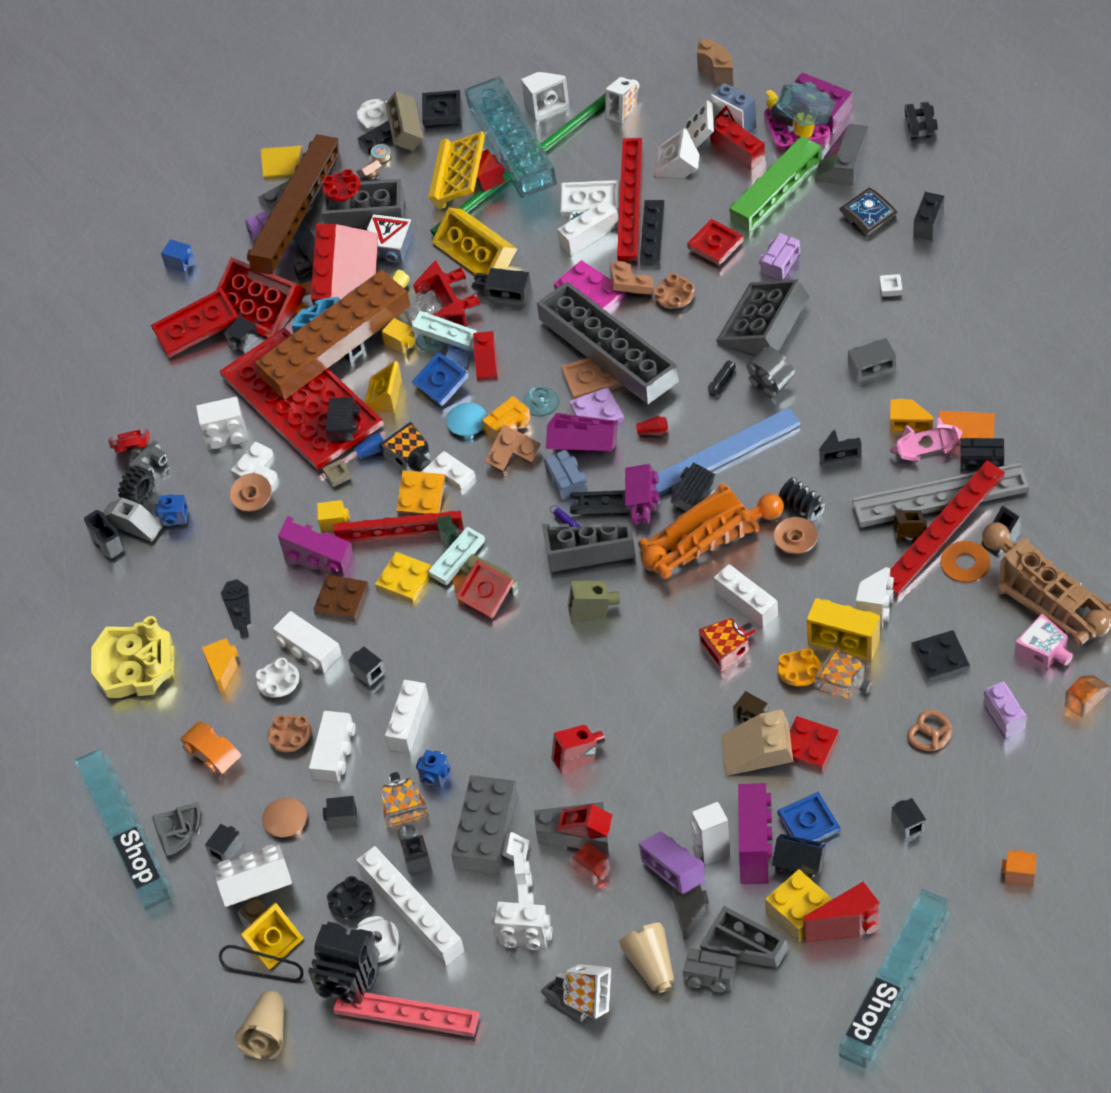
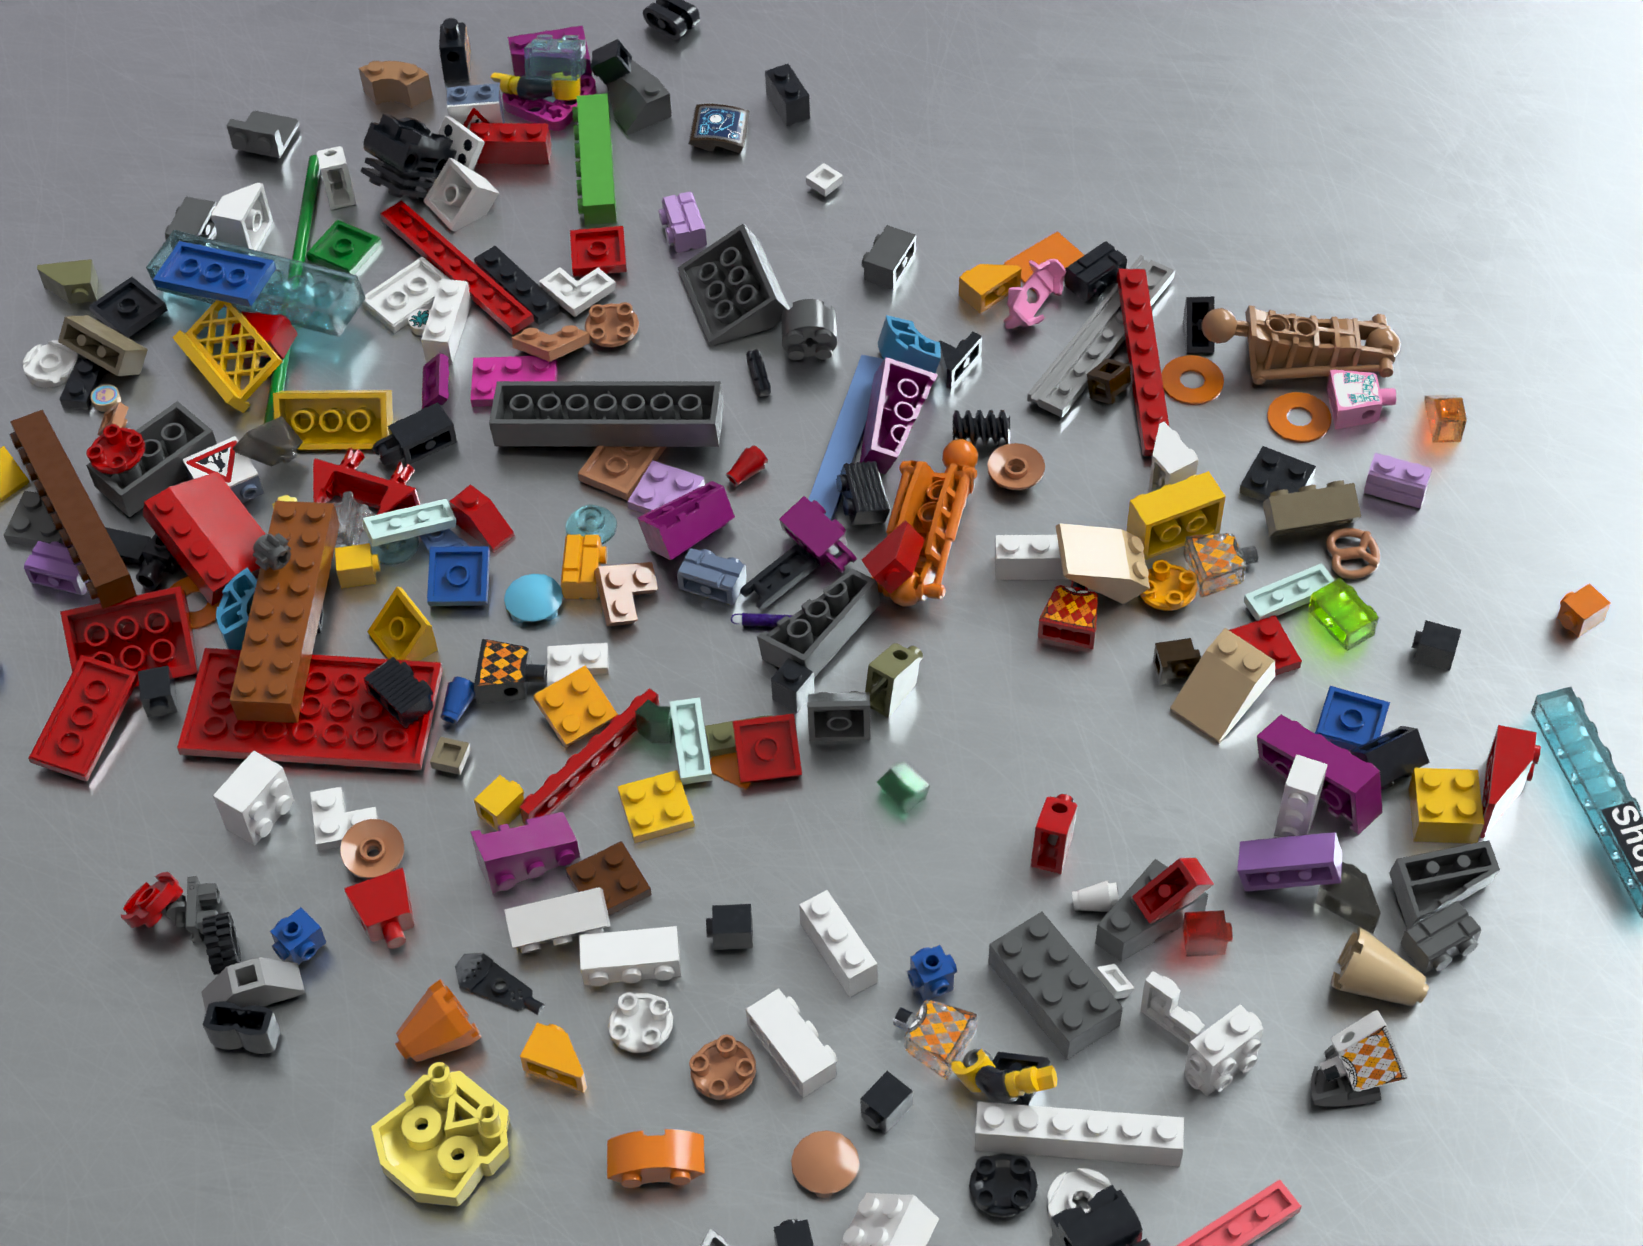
camera: 50 degrees left, 0 degrees up
none -> olive slope [37,259,98,304]
none -> blue plate [153,241,276,307]
none -> dark grey brick [165,197,216,252]
none -> dark grey bracket [227,111,299,158]
none -> clear smoke slope [232,416,303,467]
none -> dark grey gear [253,533,291,571]
none -> green tile [306,220,382,278]
none -> red torso [344,868,414,949]
none -> black piece [361,113,457,200]
none -> orange cone [395,979,481,1062]
none -> magenta plate [422,353,450,409]
none -> black torso [439,18,471,83]
none -> white brick [504,887,611,954]
none -> white plate [539,267,616,317]
none -> black brick [590,39,632,85]
none -> black brick [771,658,815,713]
none -> dark grey slope [807,691,870,742]
none -> magenta wedge [859,357,938,475]
none -> red slope [861,520,925,594]
none -> clear green piece [876,762,930,813]
none -> dark azure brick [877,315,941,373]
none -> yellow piece [951,1048,1057,1103]
none -> slope [1055,523,1150,604]
none -> white cone [1072,880,1119,912]
none -> light aqua plate [1243,563,1337,621]
none -> dark tan brick [1263,480,1361,537]
none -> orange gear [1267,392,1332,443]
none -> clear neon green brick [1308,578,1379,651]

